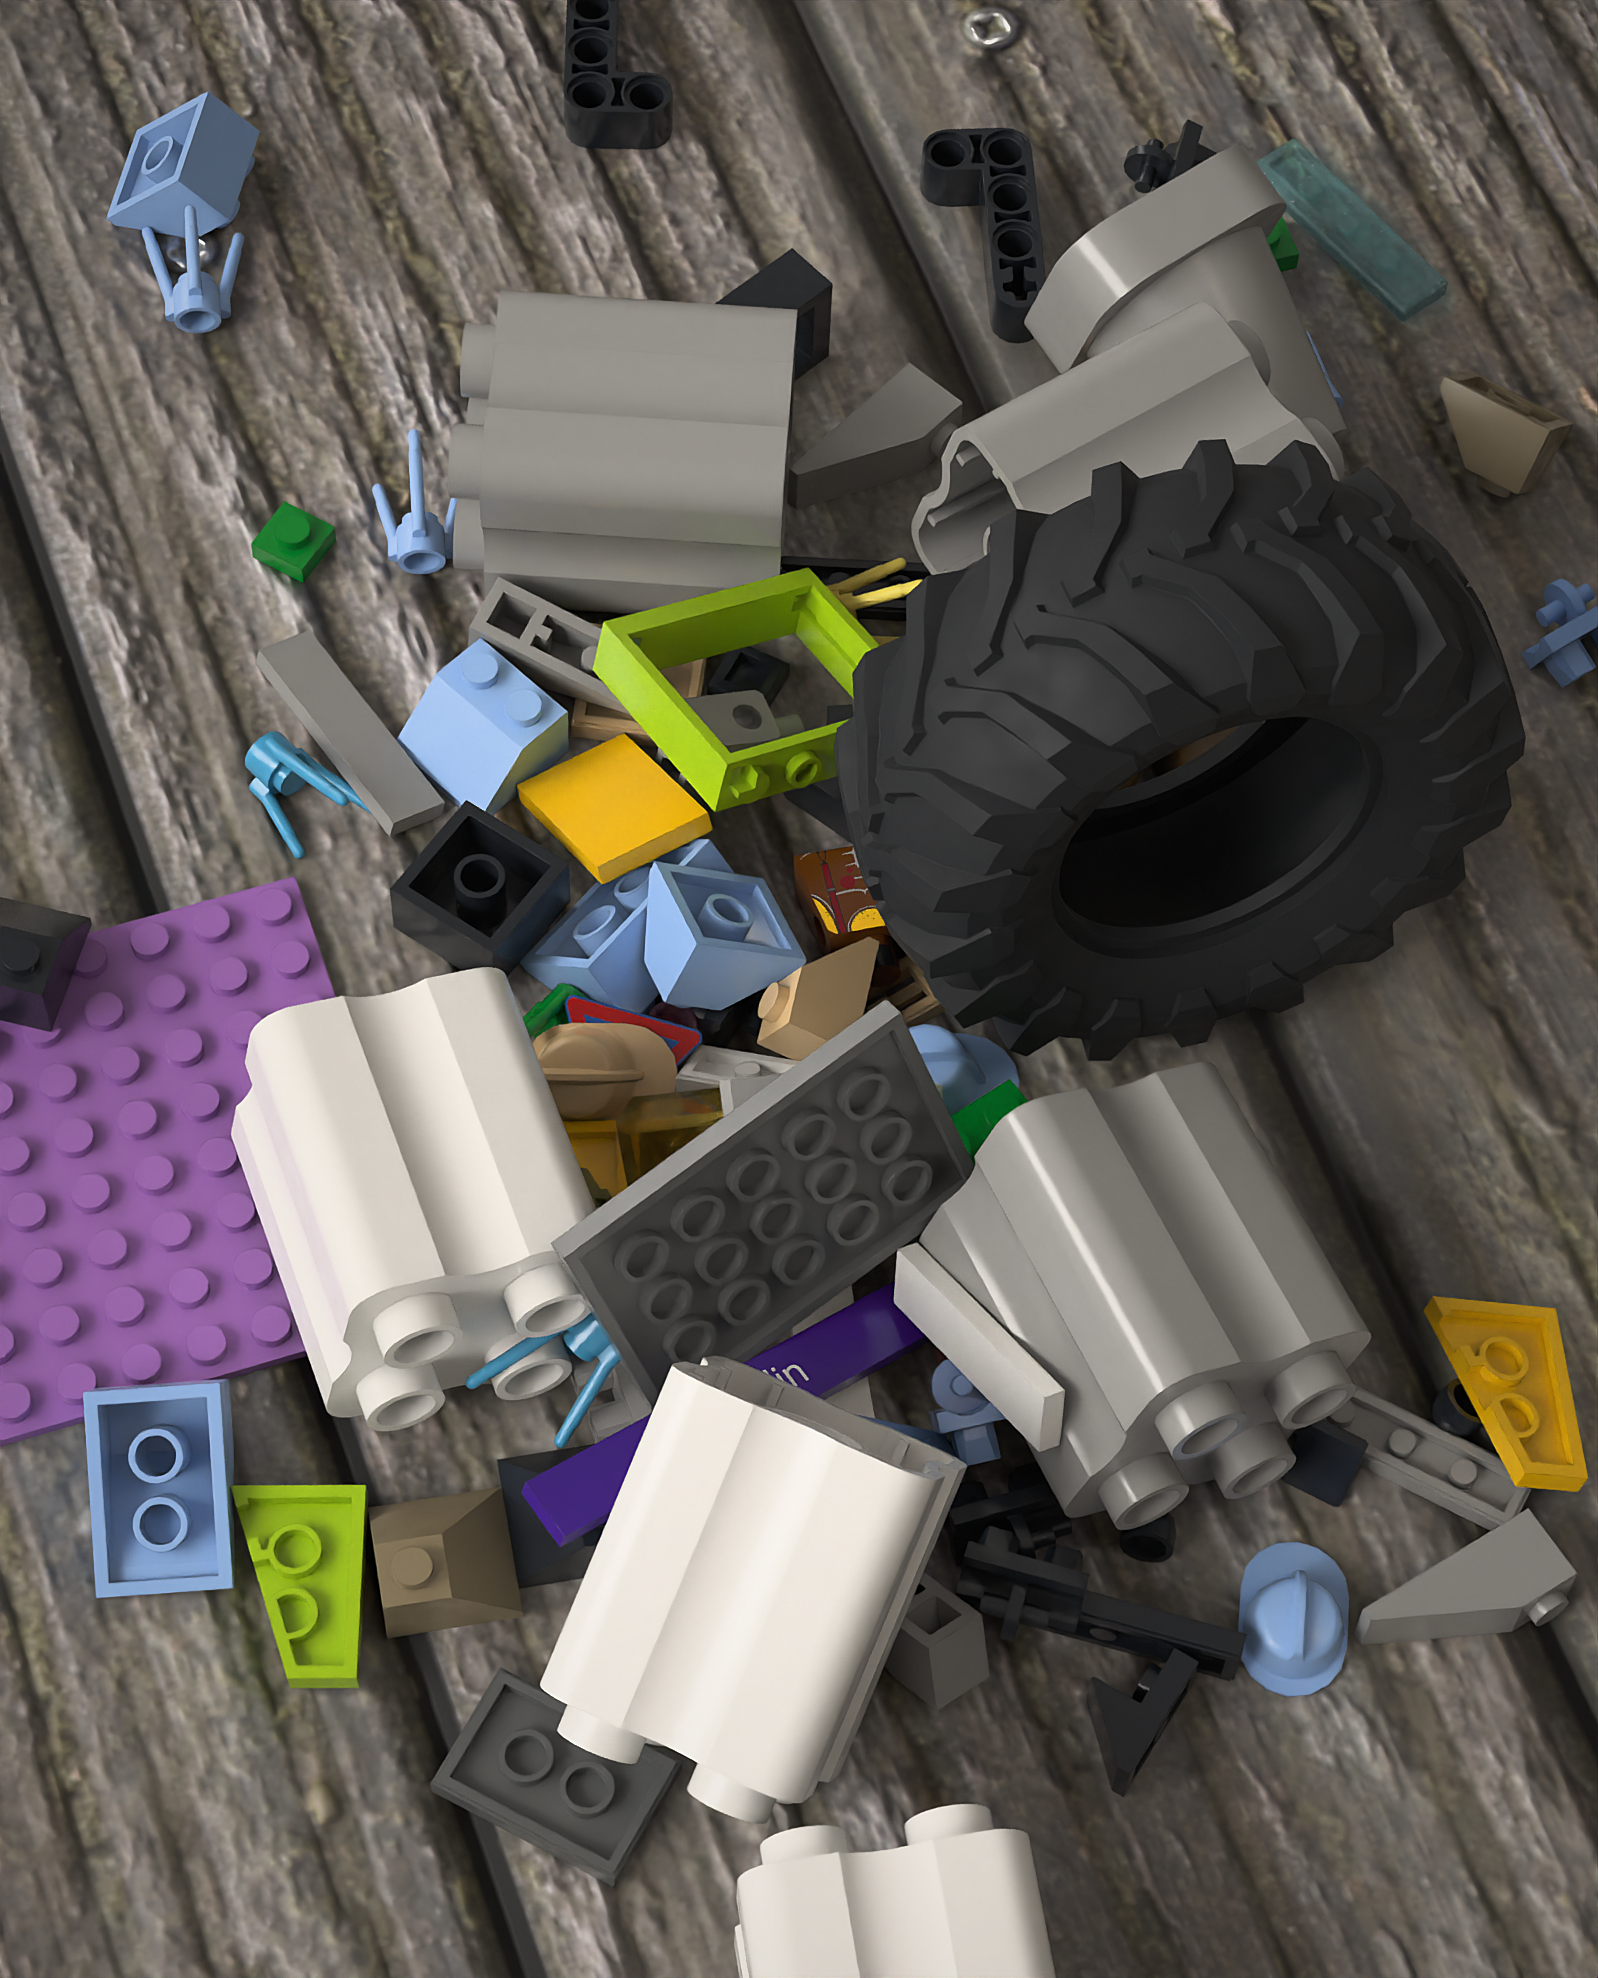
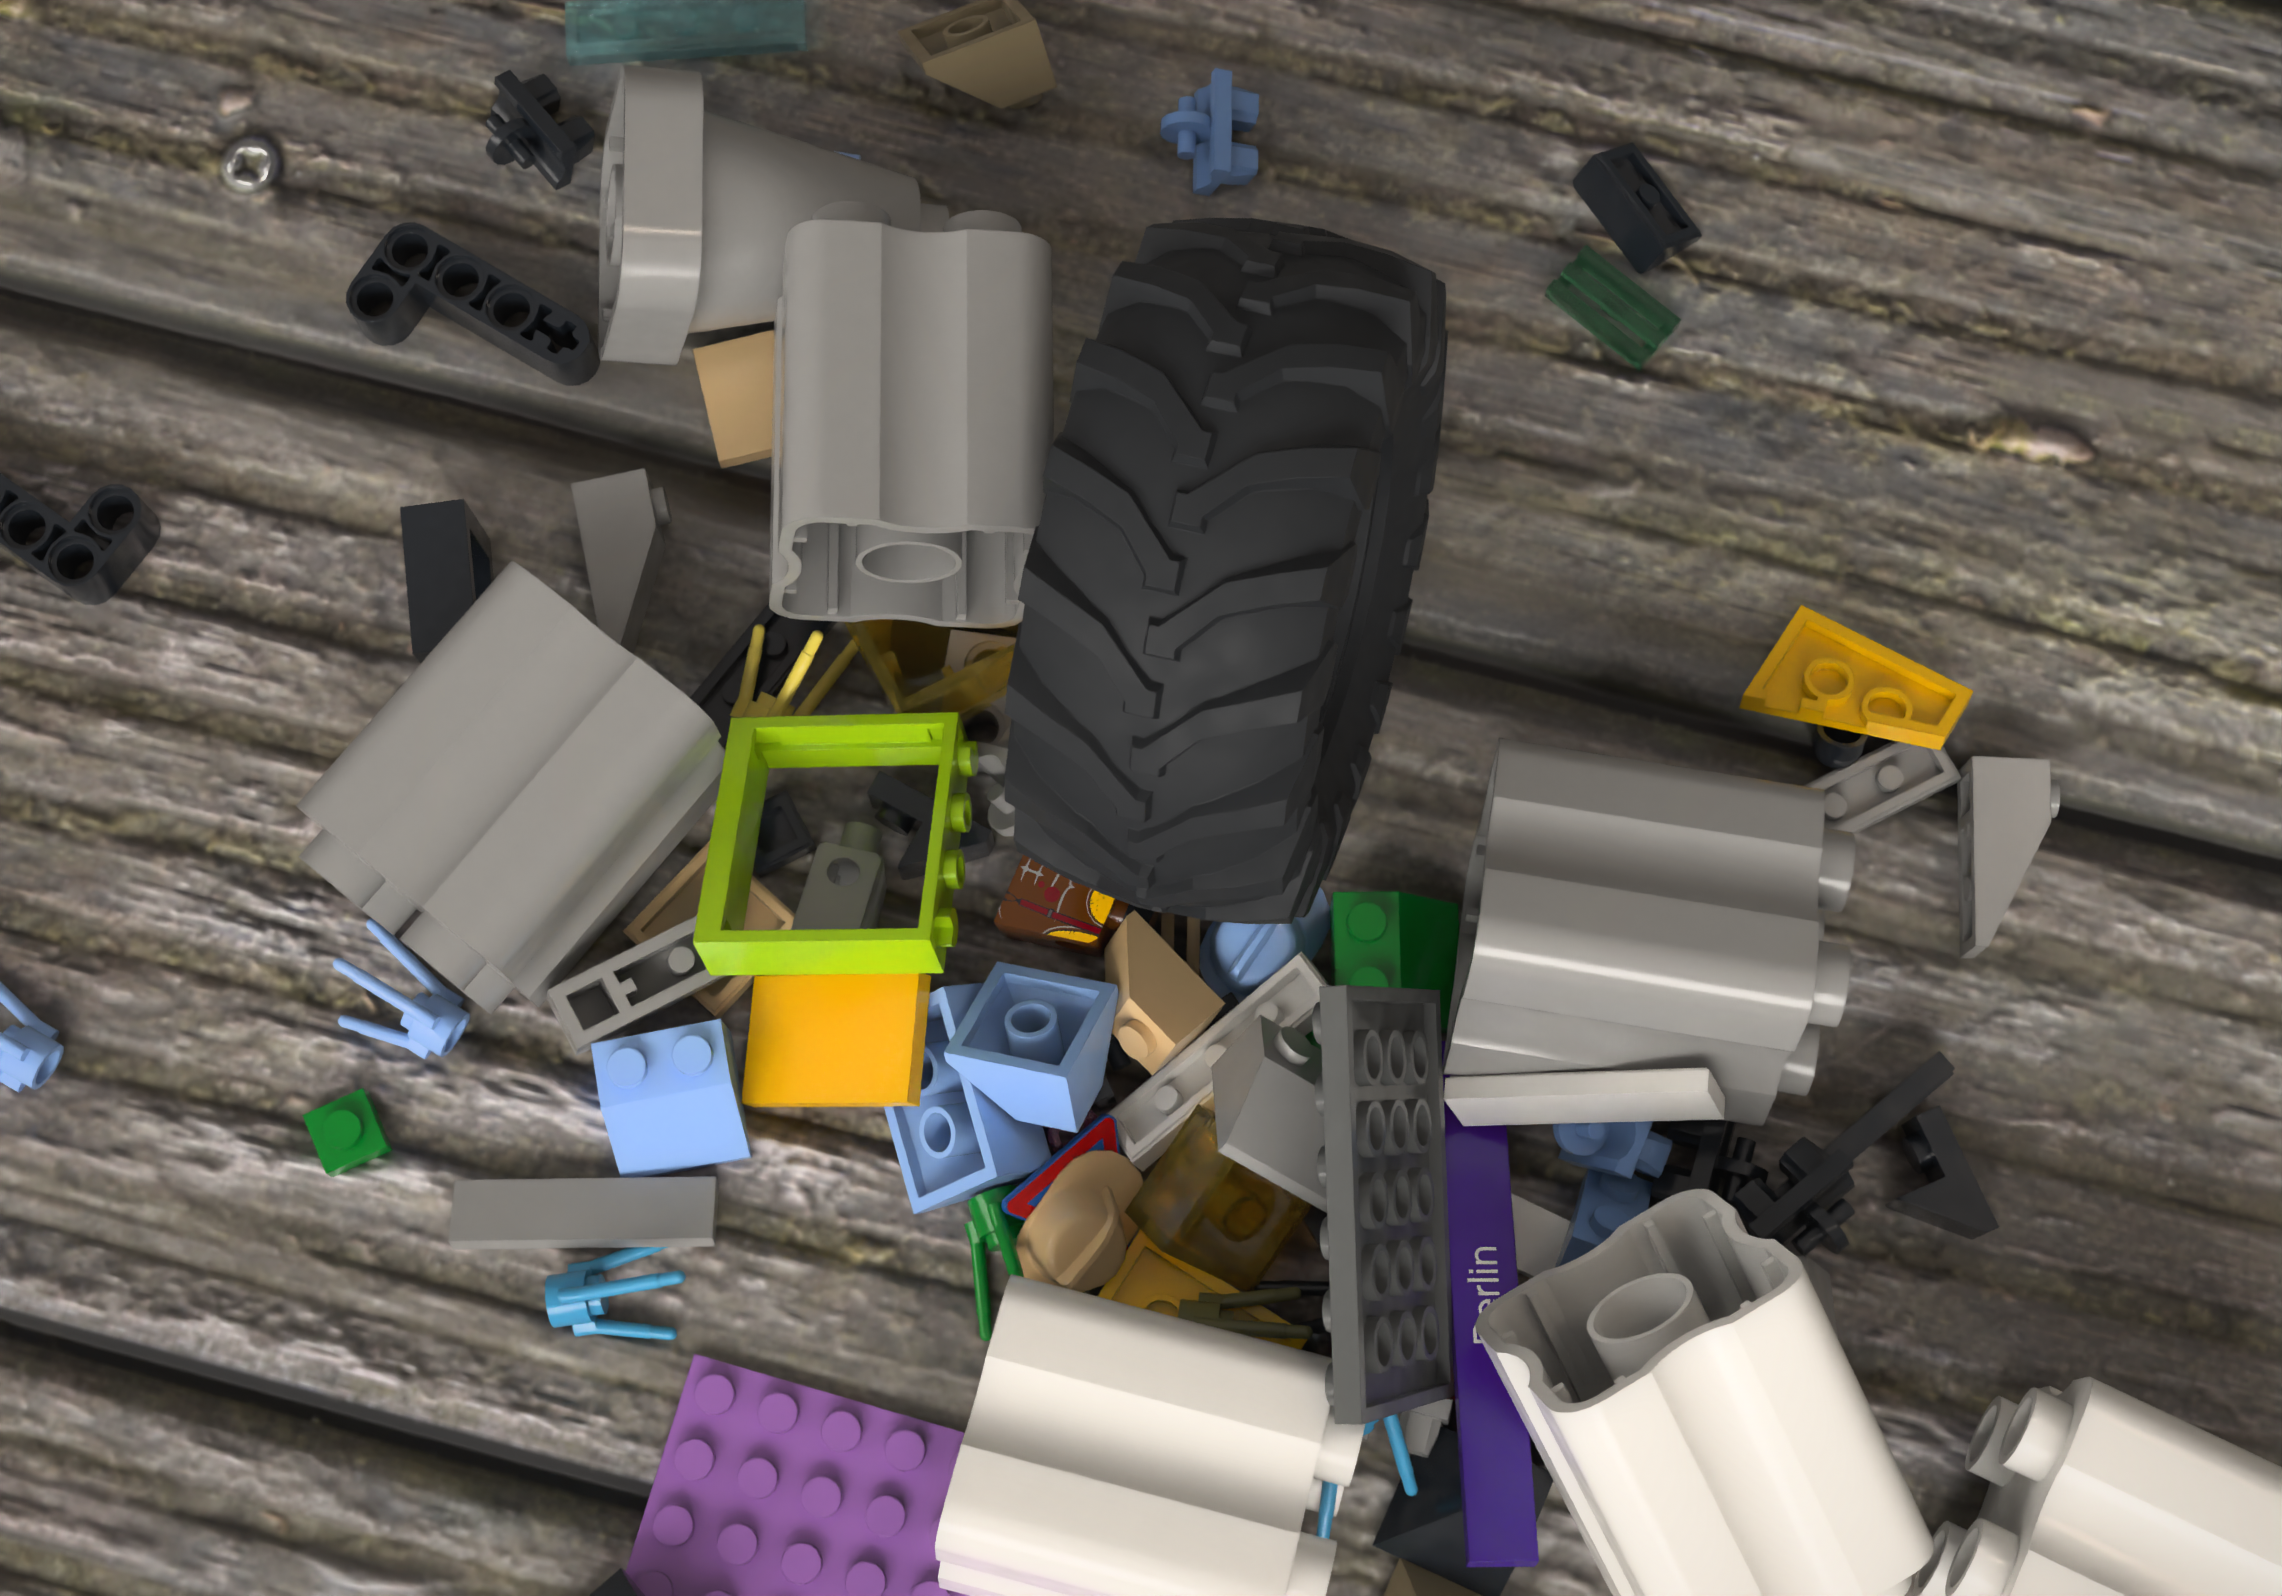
camera: 50 degrees left, 15 degrees up
black brick [390,800,570,977] -> none
light blue piece [1238,1542,1349,1697] -> none

